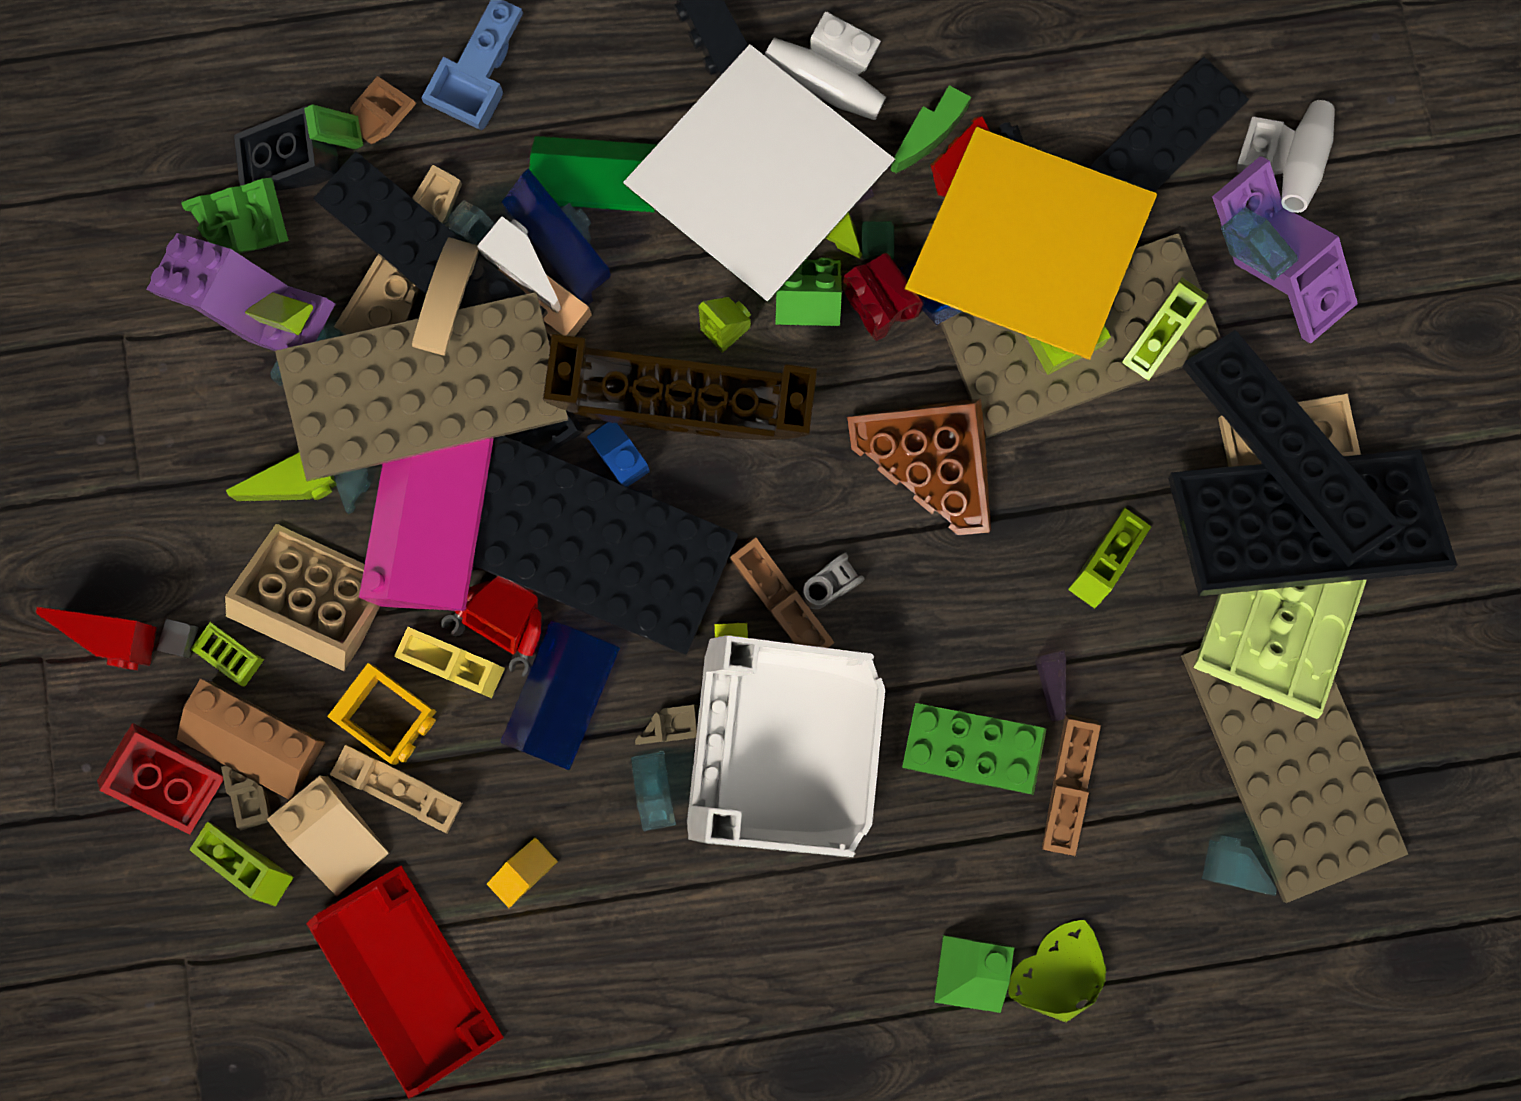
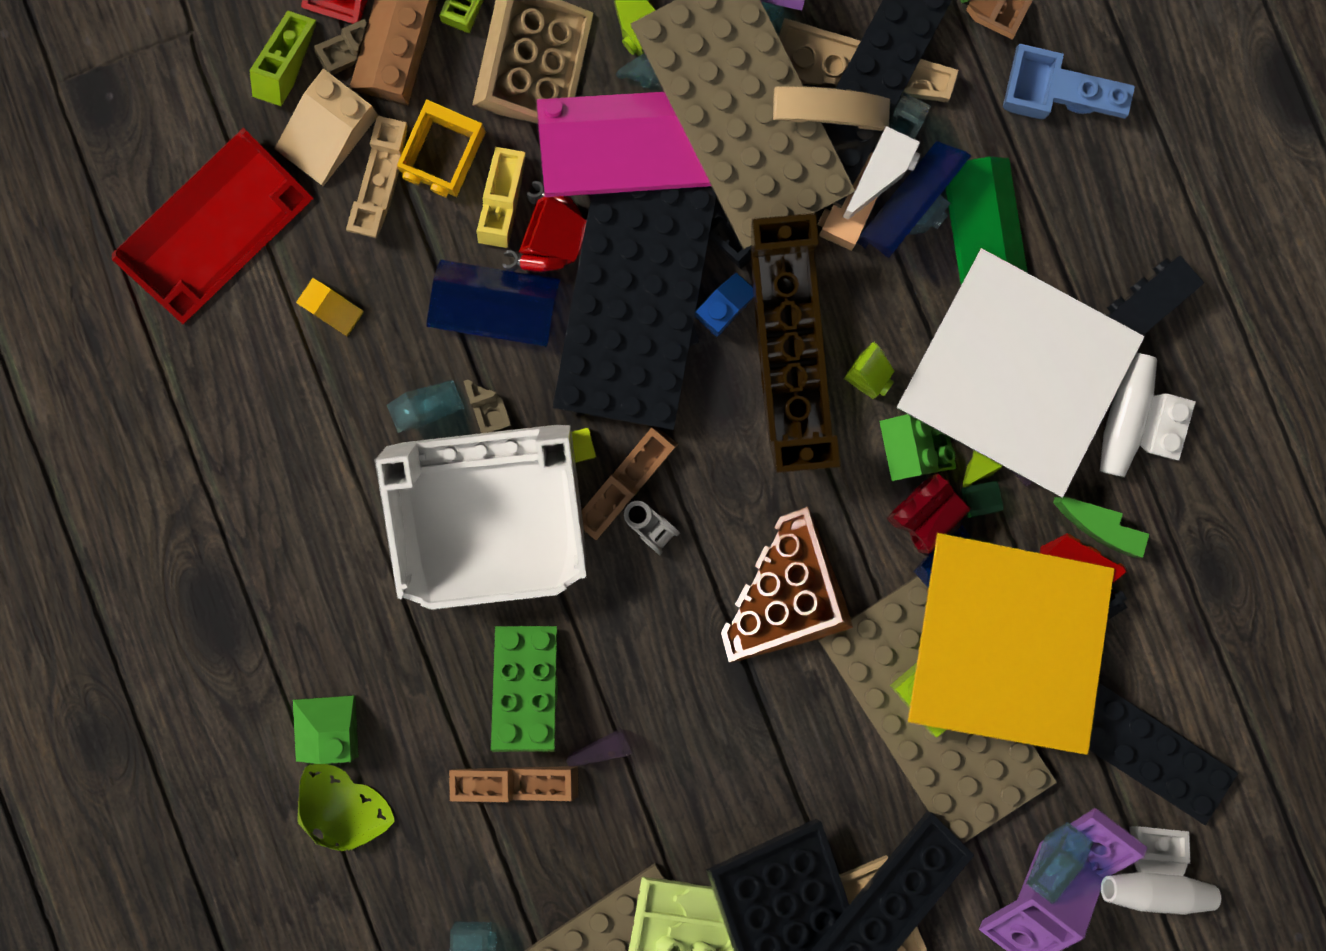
camera: 80 degrees right, 5 degrees up
lime slope [1068,508,1151,609] -> none
lime slope [1122,277,1209,381] -> none

